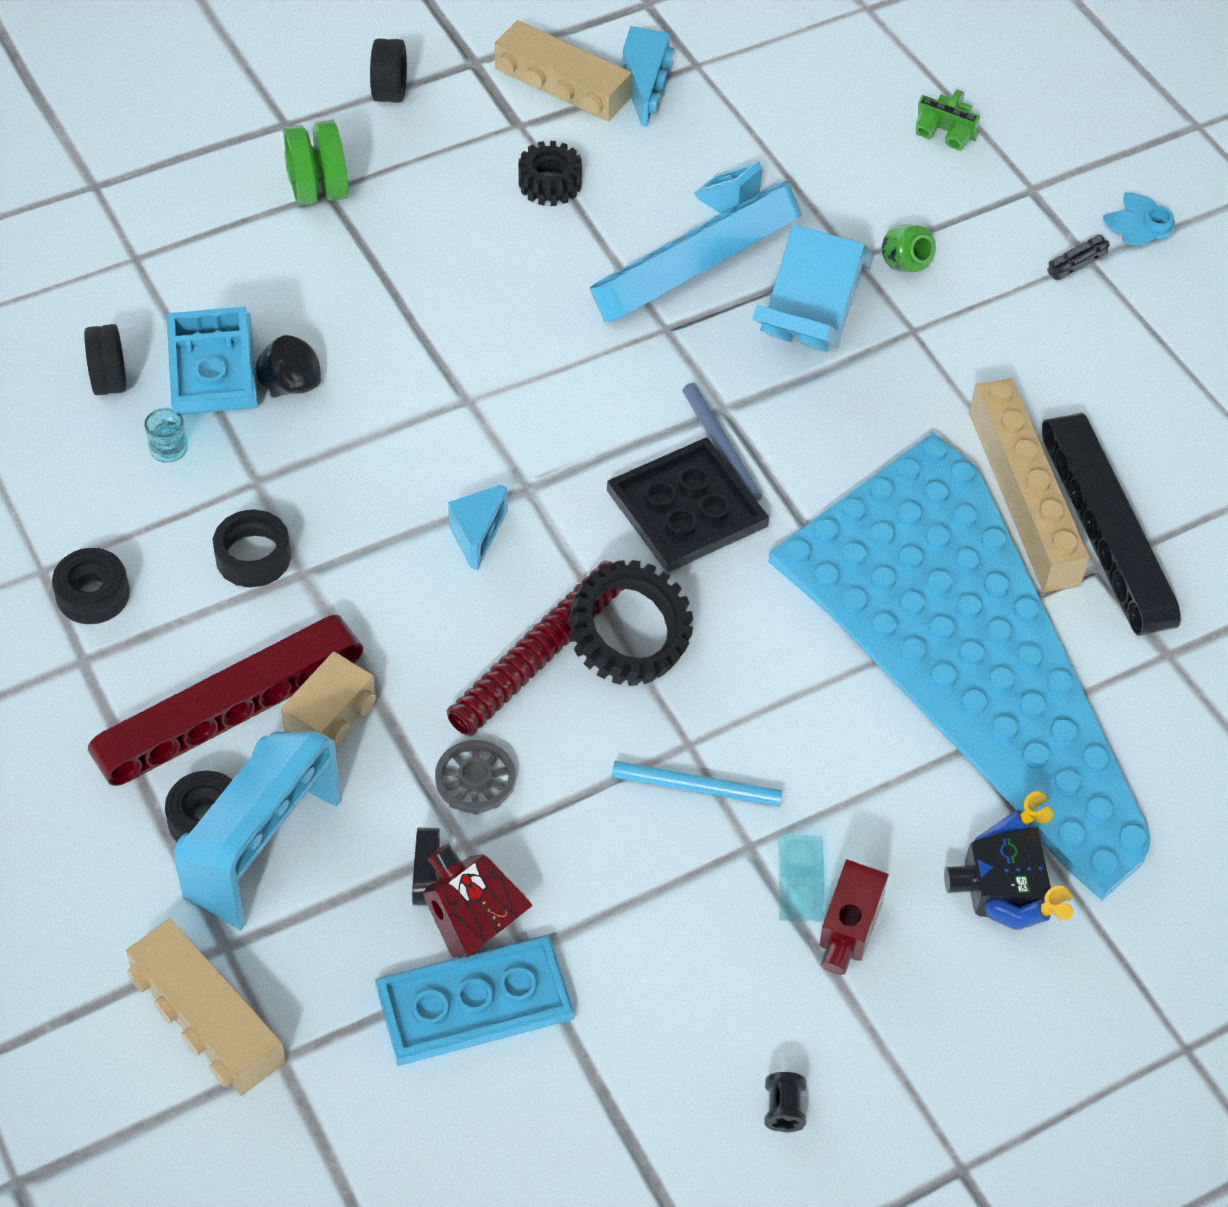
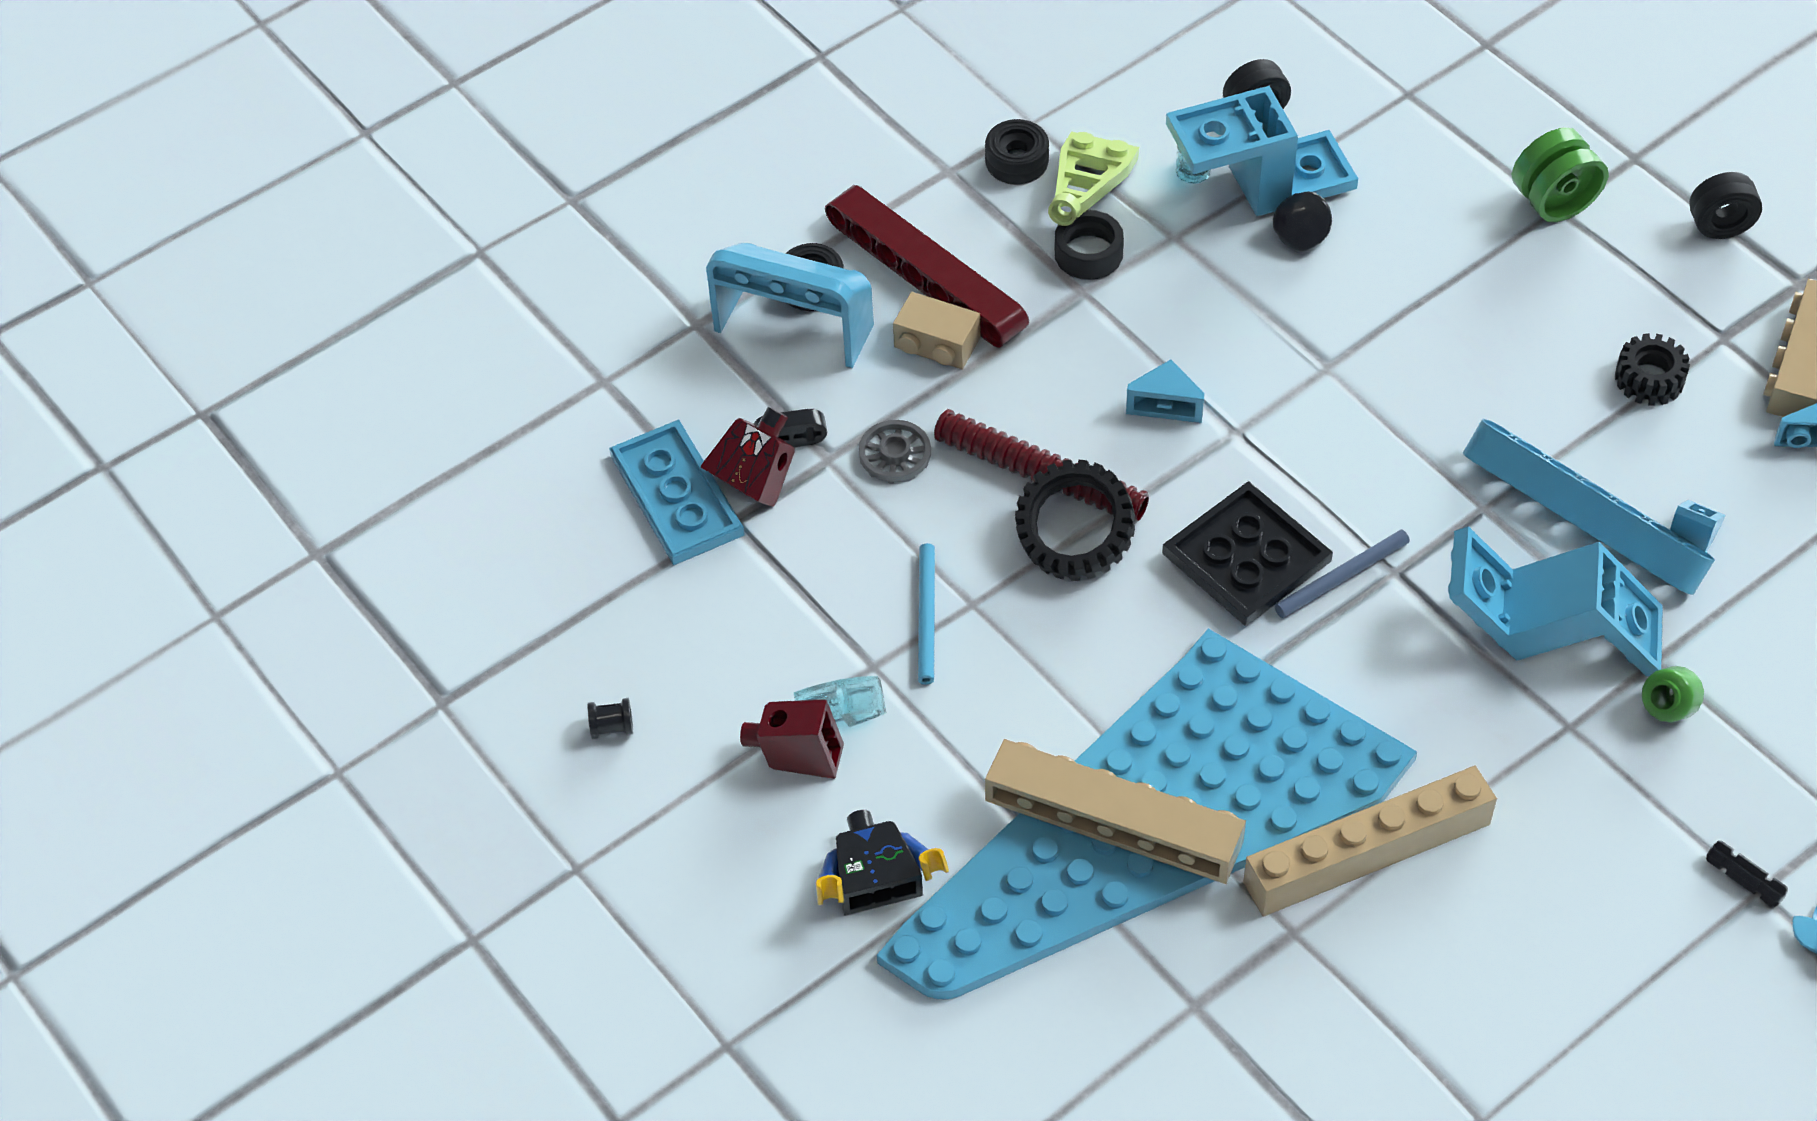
camera: 85 degrees right, 0 degrees up
tan brick [126,918,286,1096] -> none
black beam [1042,413,1181,636] -> none
none -> tan brick [985,739,1246,884]
none -> yellowish green plate [1048,131,1139,226]

